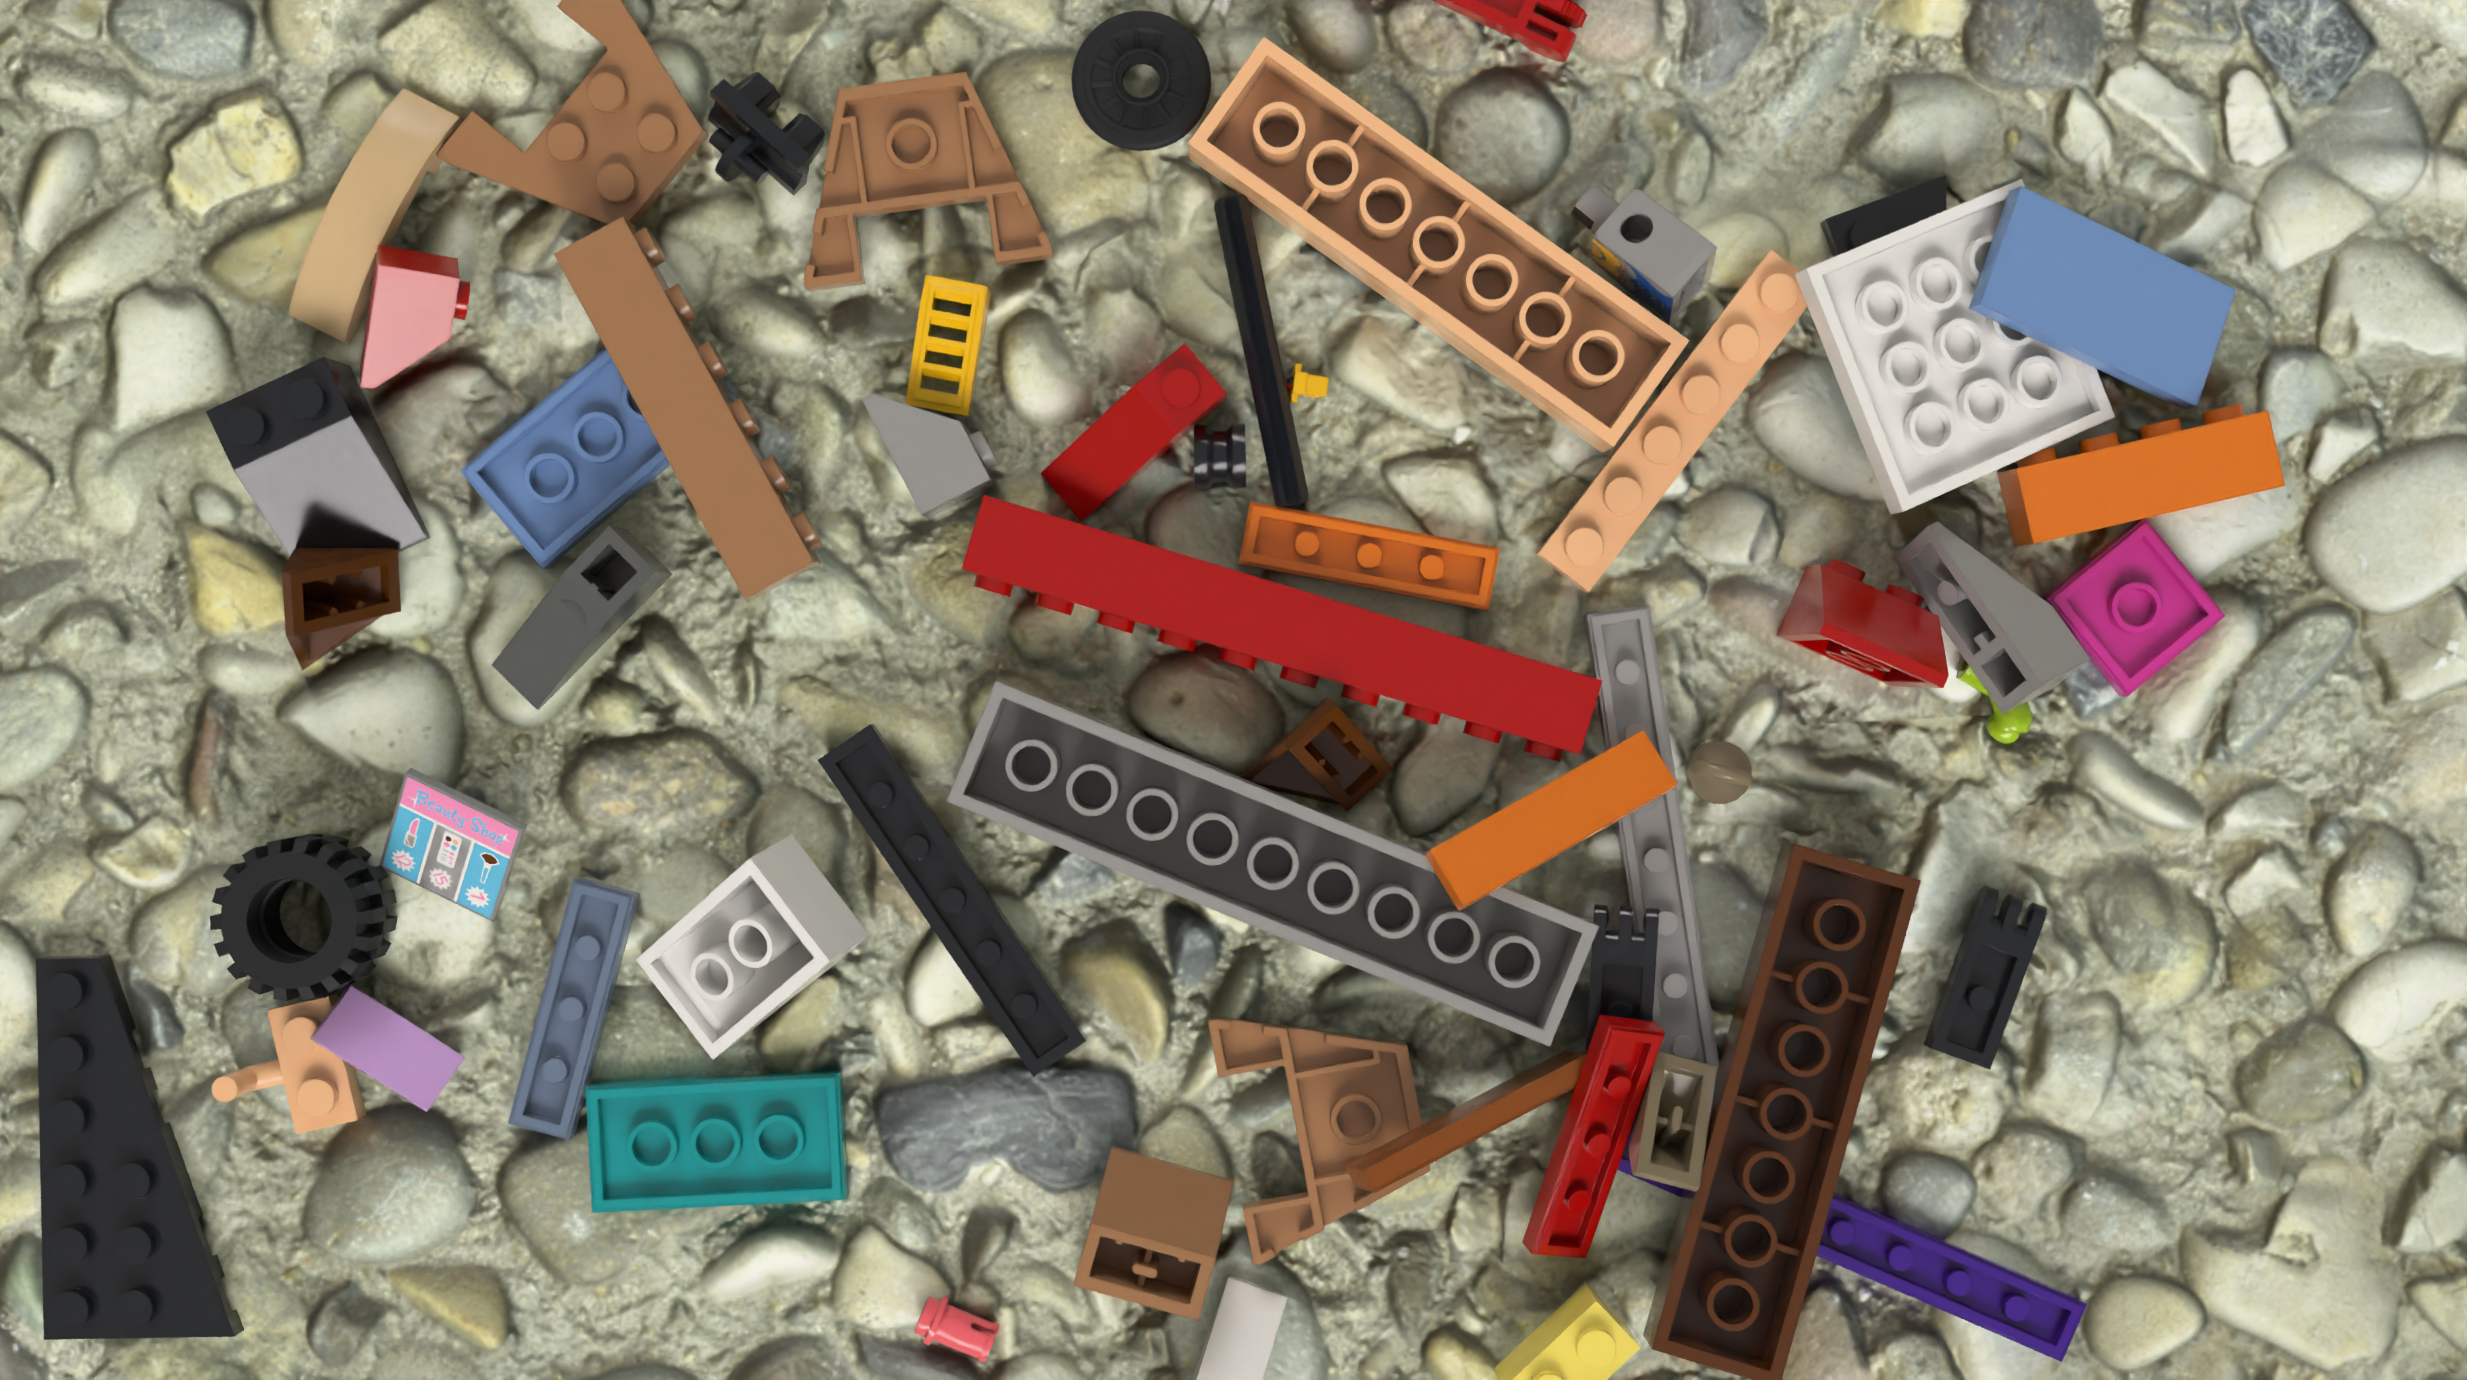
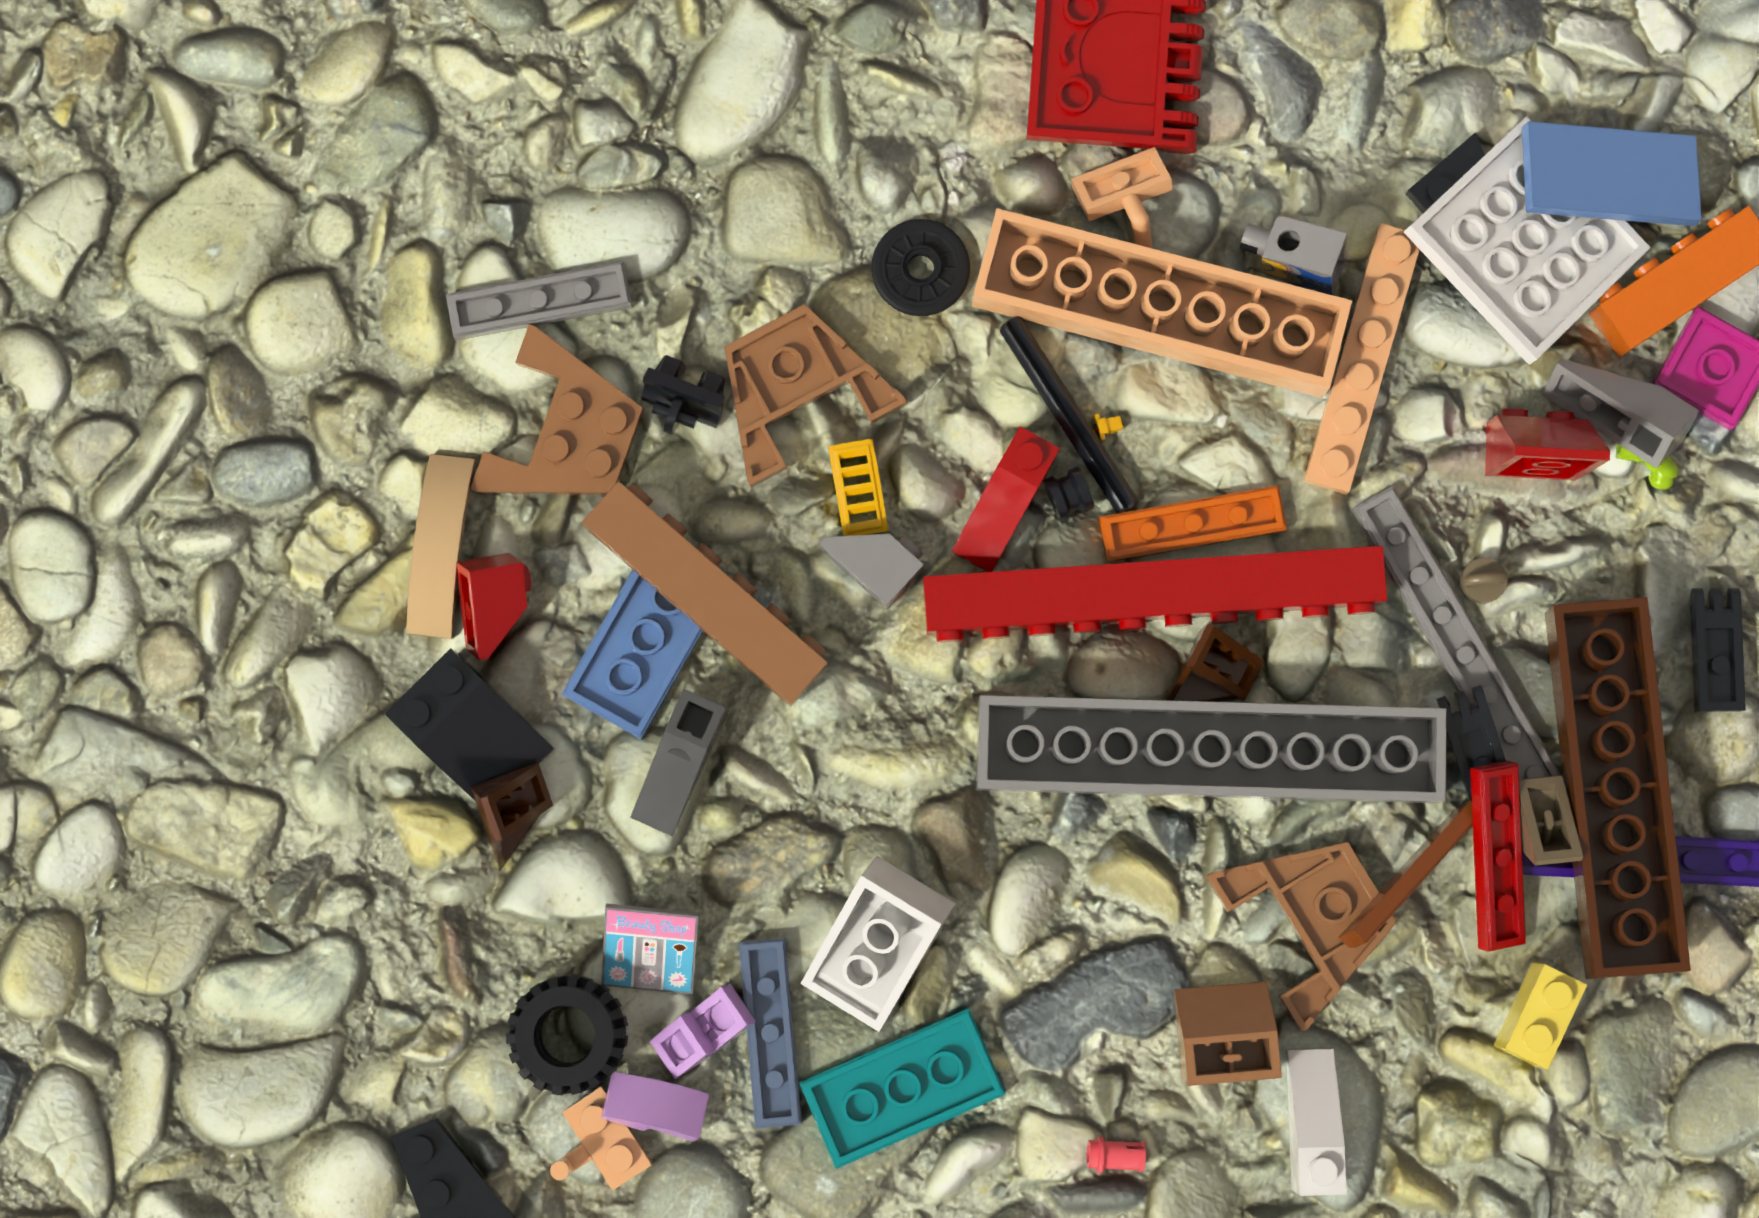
camera: 20 degrees left, 5 degrees down
black plate [818,724,1088,1077] -> none
orange tile [1425,730,1678,911] -> none
none -> lavender slope [650,984,756,1079]
none -> light nougat plate [1071,147,1173,249]

